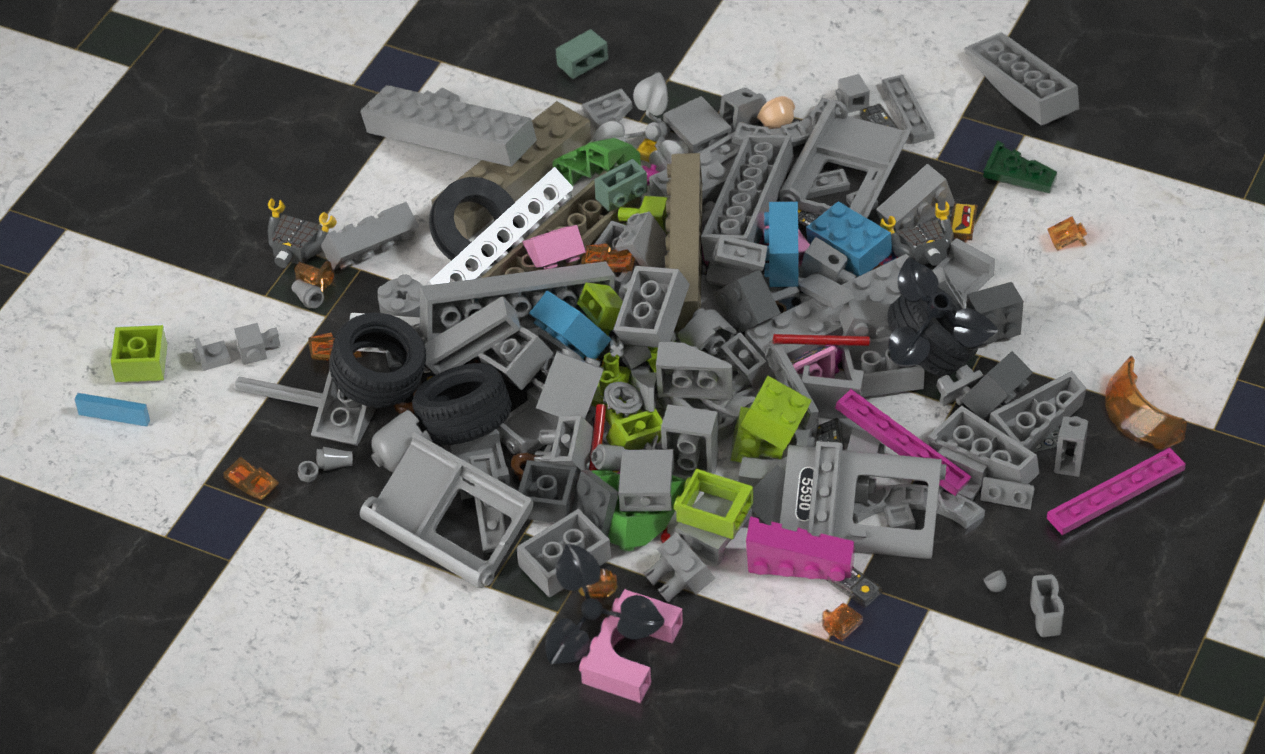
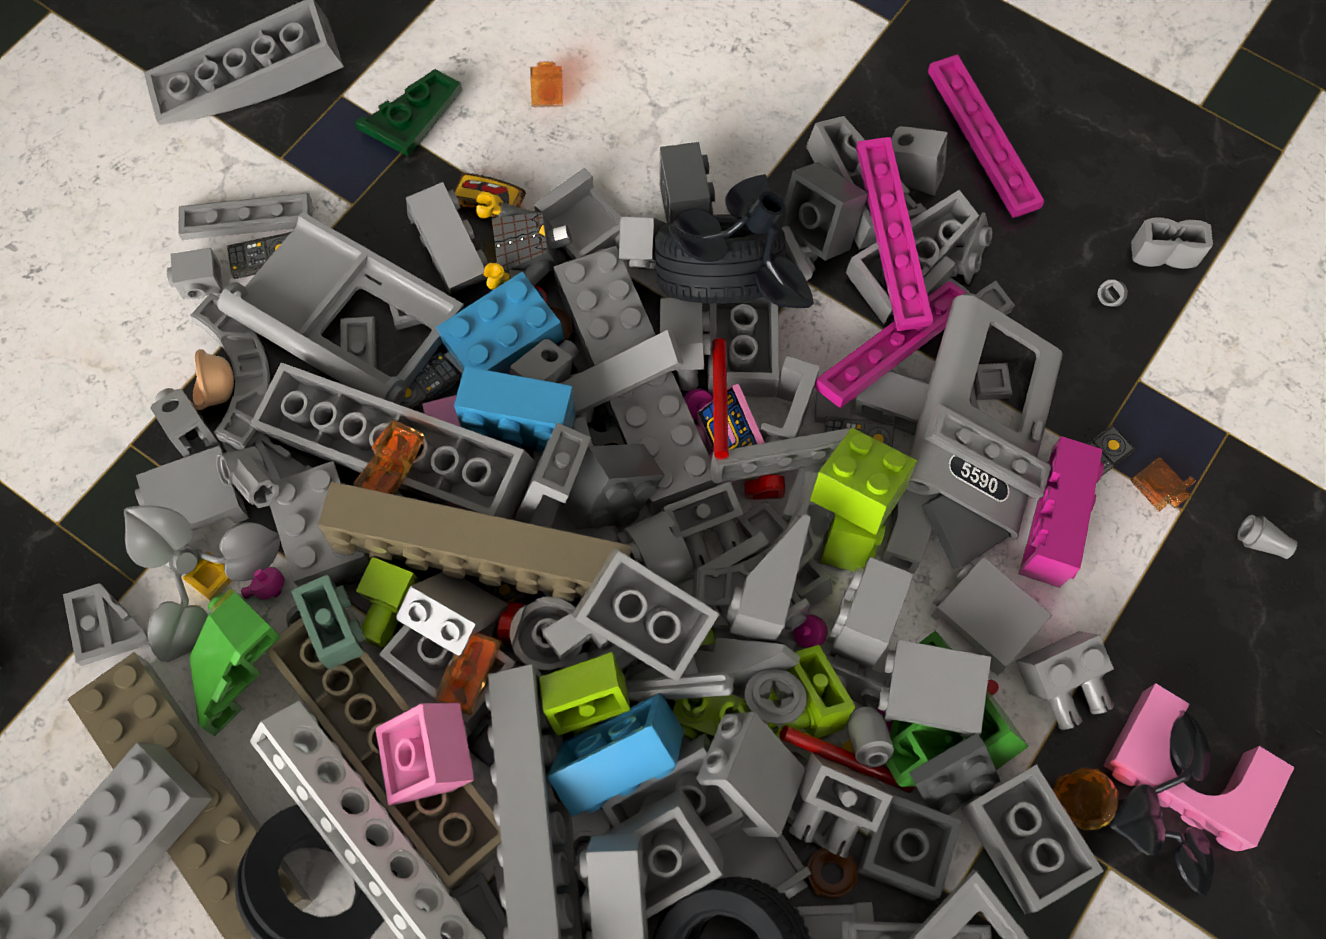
camera: 85 degrees left, 20 degrees up
lime window [674,469,753,540] -> none
clear orange windscreen [1105,356,1187,449] -> none
none -> light grey piece [216,446,279,508]
none -> clear orange slope [354,419,424,495]
none -> dark pink plate [856,137,933,331]
none -> light grey cone [1237,515,1297,559]

